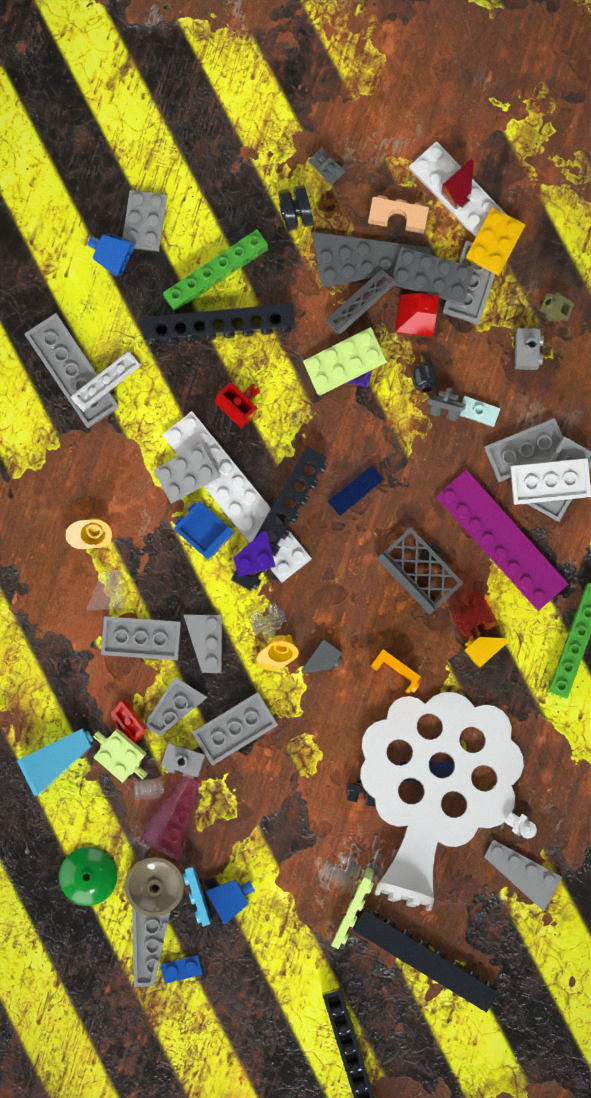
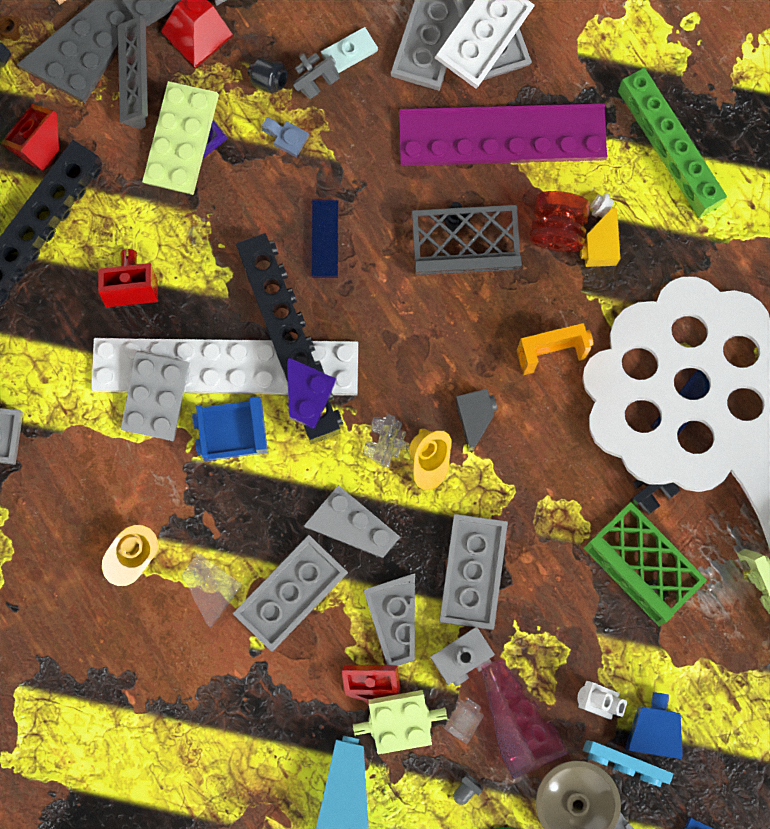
camera: 55 degrees left, 5 degrees down
none -> red slope [0,103,59,171]
none -> sand blue plate [262,117,309,158]
none -> dark grey piece [453,772,484,805]
none -> white hips [577,681,627,720]
none -> bright green fence [583,502,707,626]
none -> white plate [591,193,614,218]

